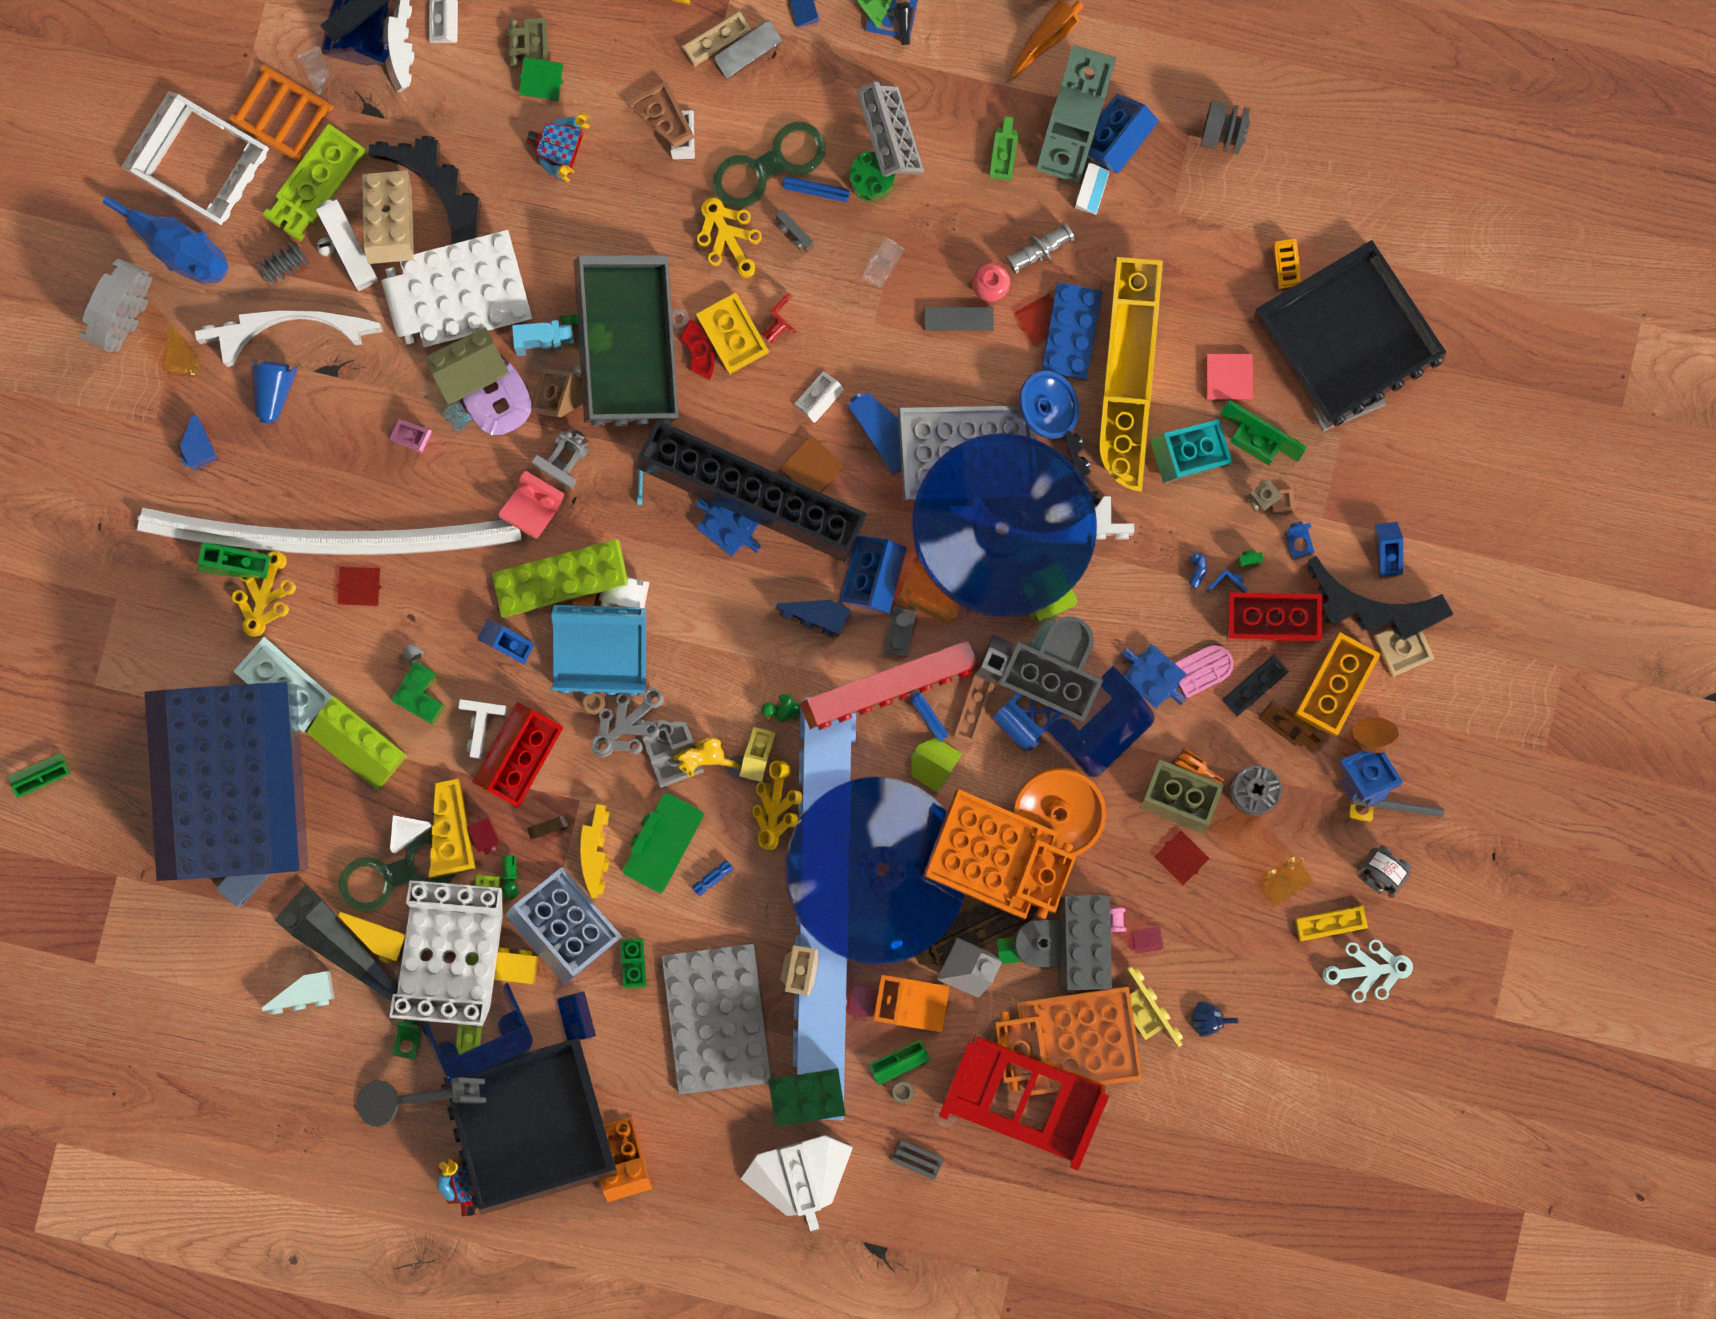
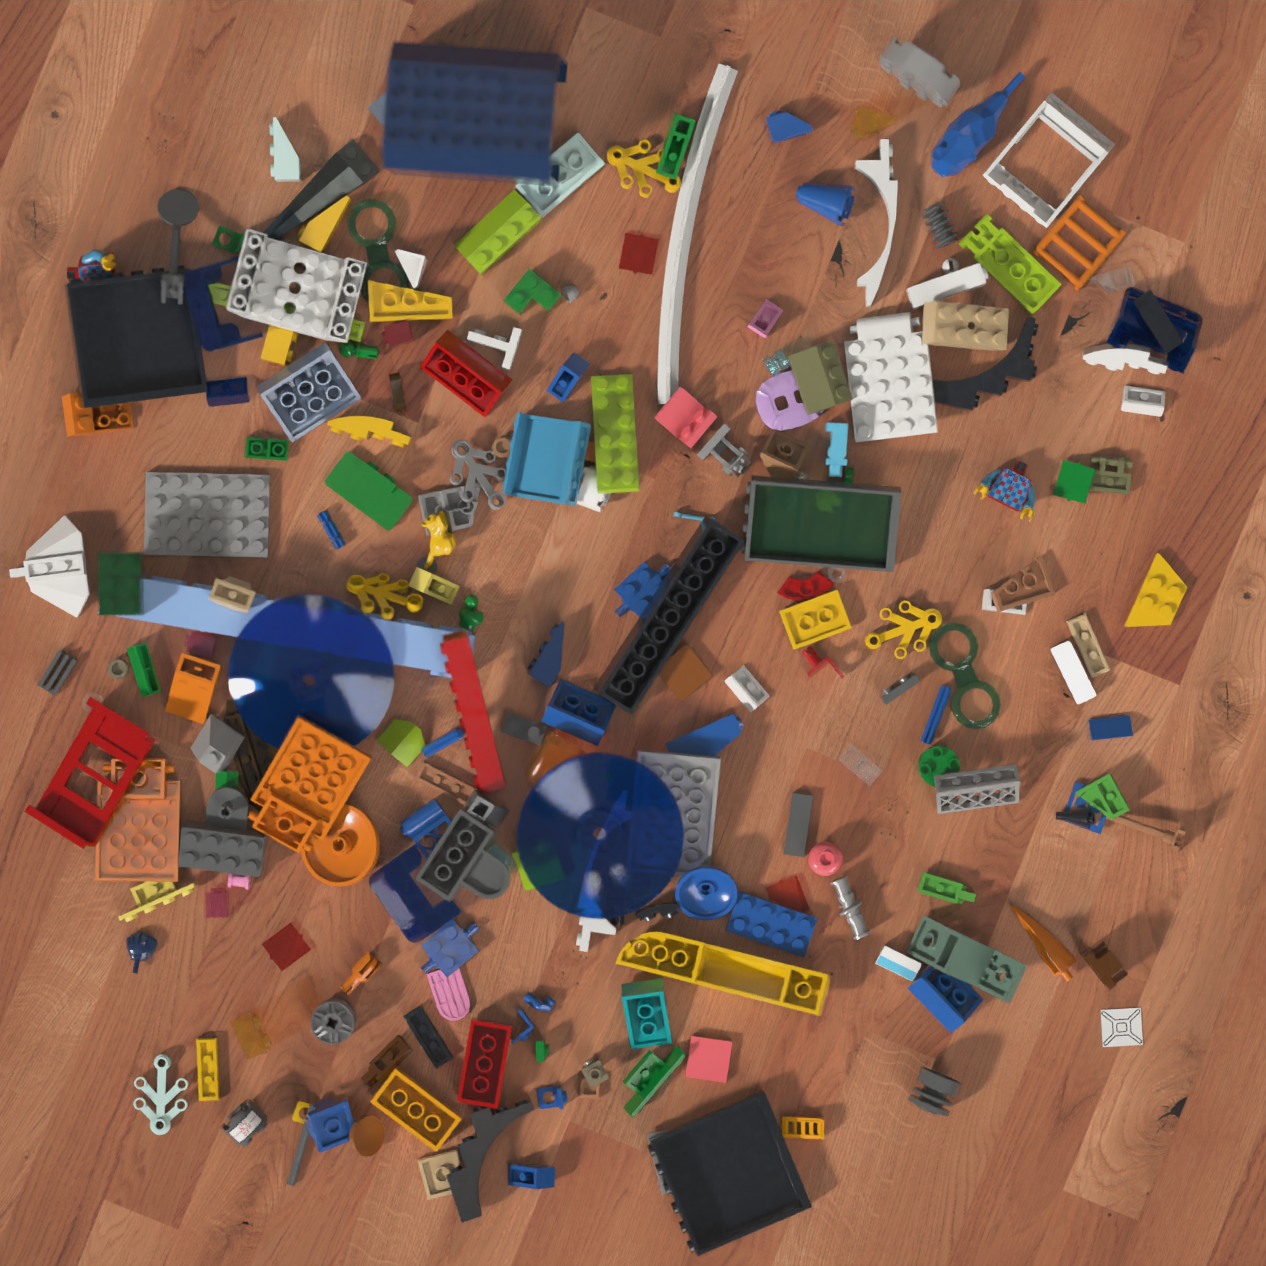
camera: 95 degrees right, 5 degrees up
olive slope [1139,759,1224,834] -> none

